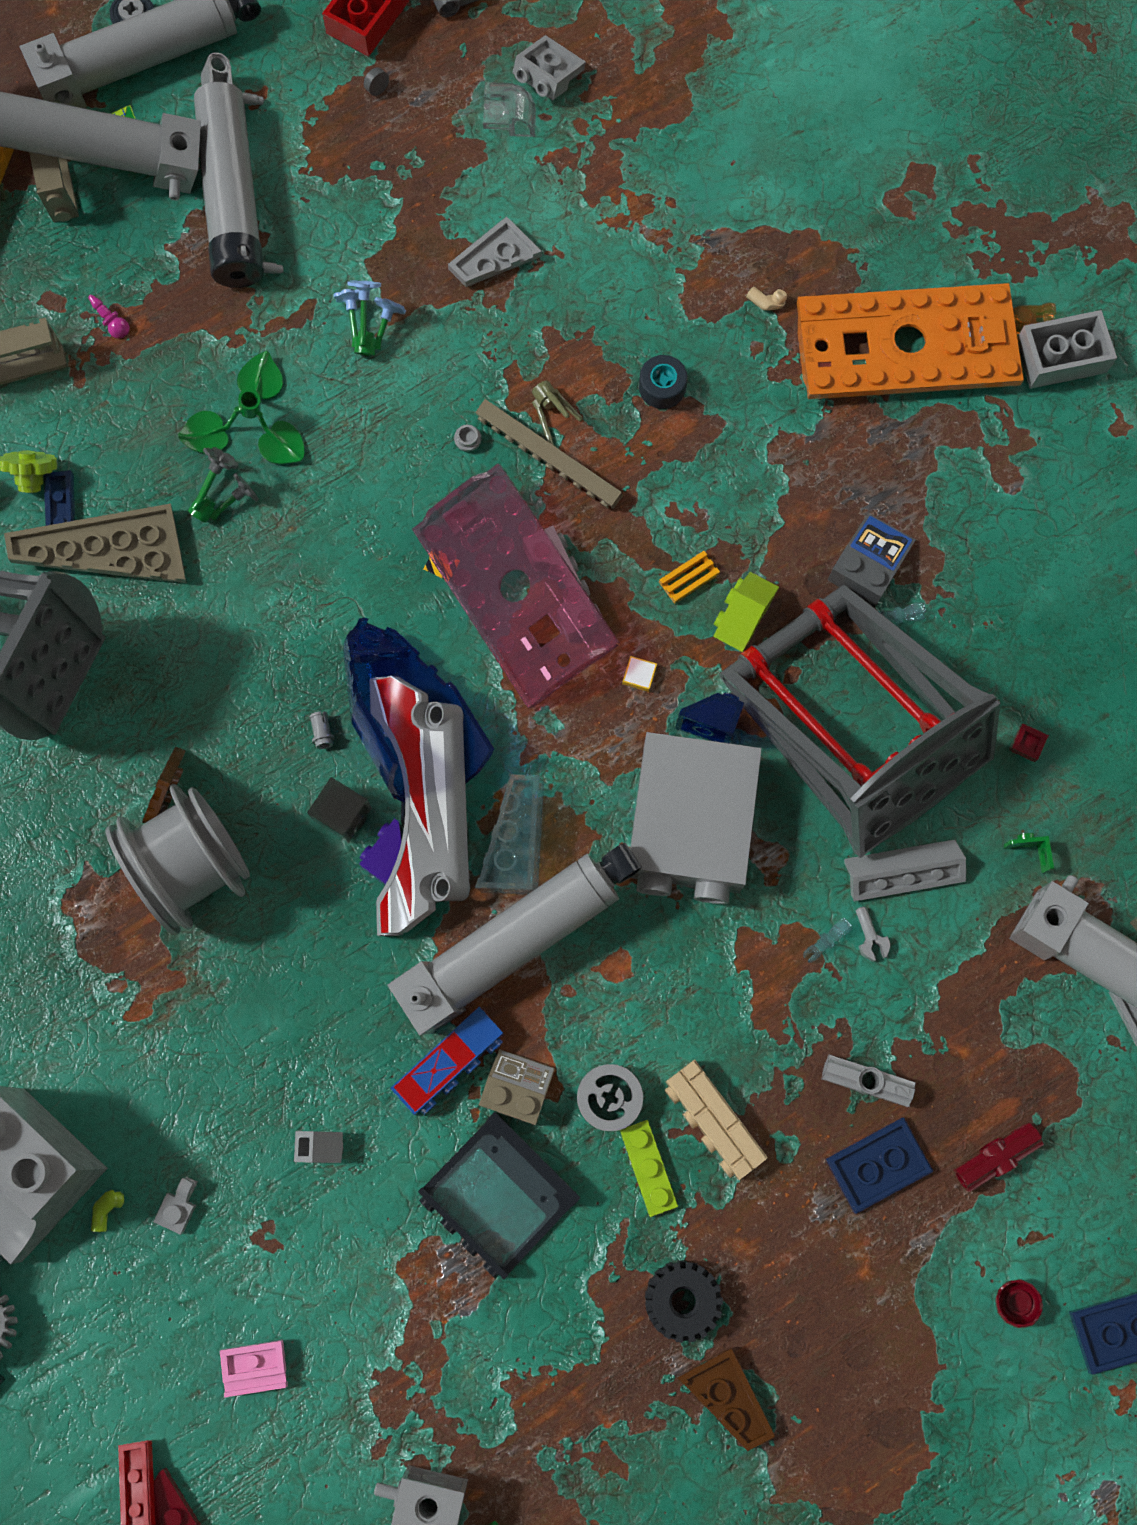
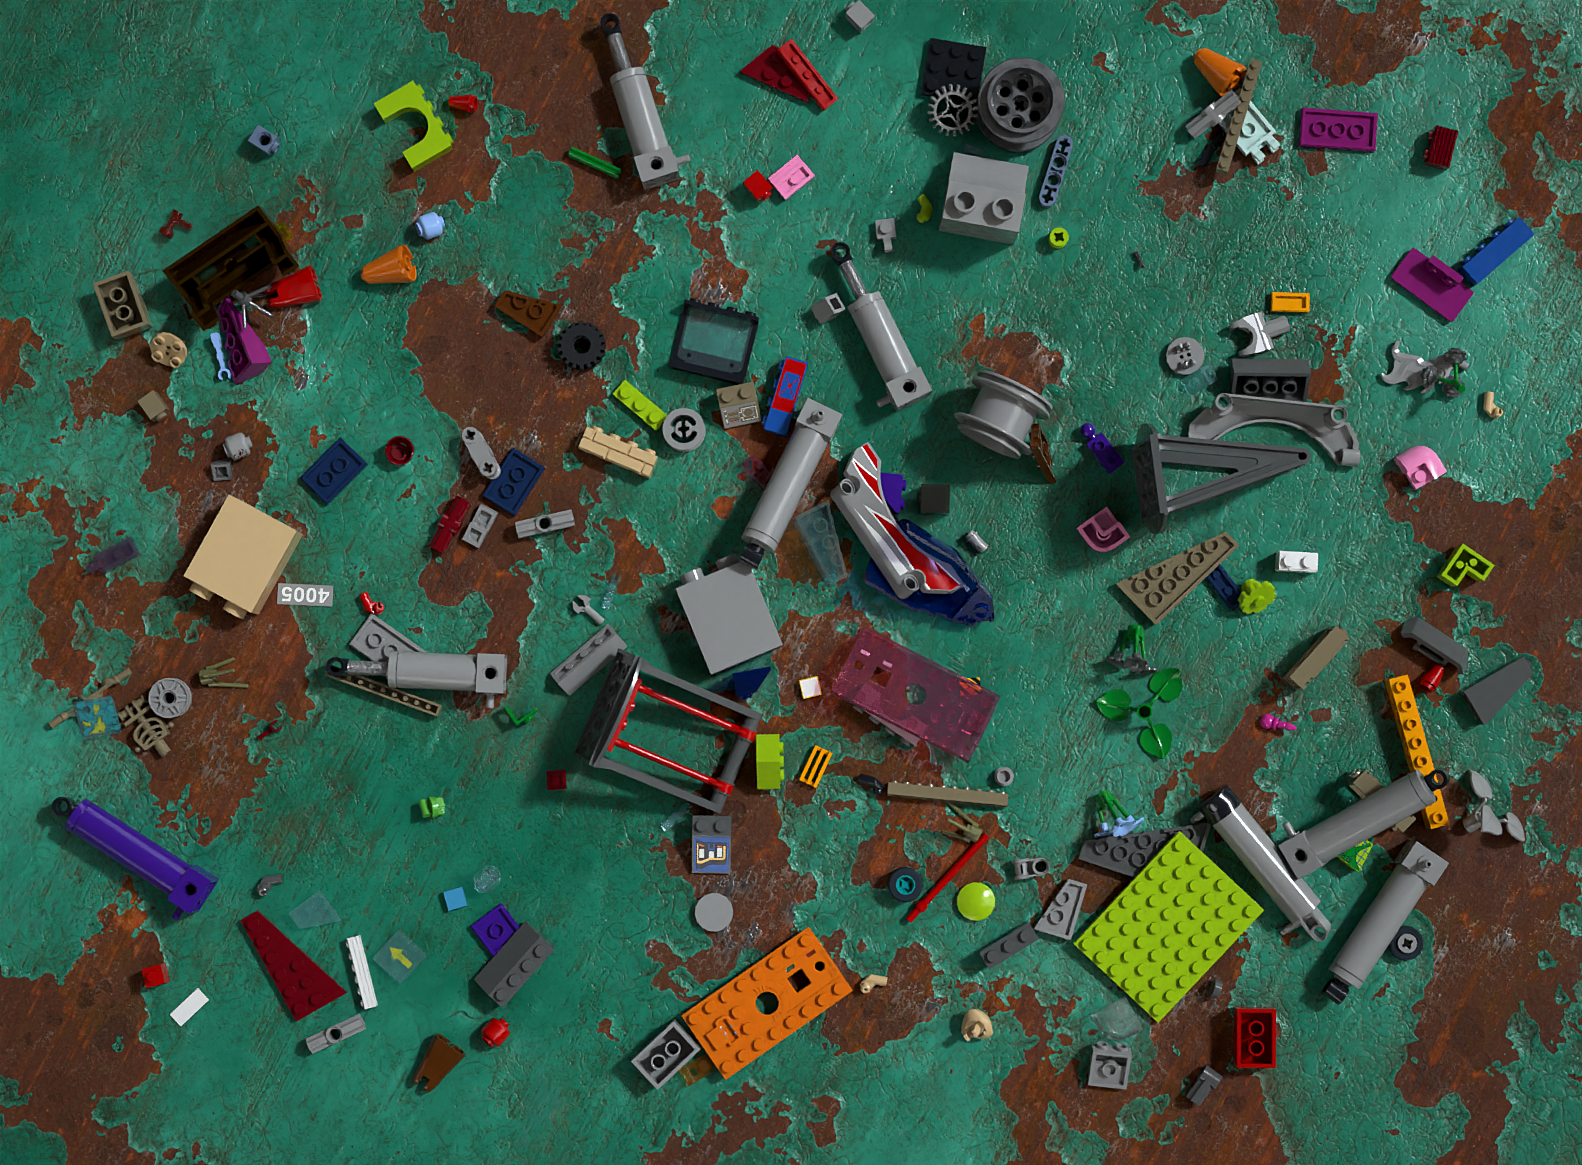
camera: 150 degrees right, 10 degrees up
none -> light grey piece [462,427,501,480]
none -> light grey slope [462,504,499,548]
none -> light grey tile [695,893,733,932]
none -> red brick [743,170,773,203]
none -> clear pink beam [744,456,771,492]
none -> light grey piece [831,242,932,412]
none -> black arm [858,774,885,795]
none -> red bar [906,833,989,923]
none -> lime dish [957,882,995,921]
none -> tan piece [961,1009,993,1042]
none -> dark grey arch [978,921,1039,969]
none -> light grey piece [1011,857,1050,880]
none -> lime plate [1073,830,1264,1023]
none -> bright pink brick [1077,507,1130,552]
none -> dark grey wing [1078,822,1211,877]
none -> dark purple plate [1080,423,1125,474]

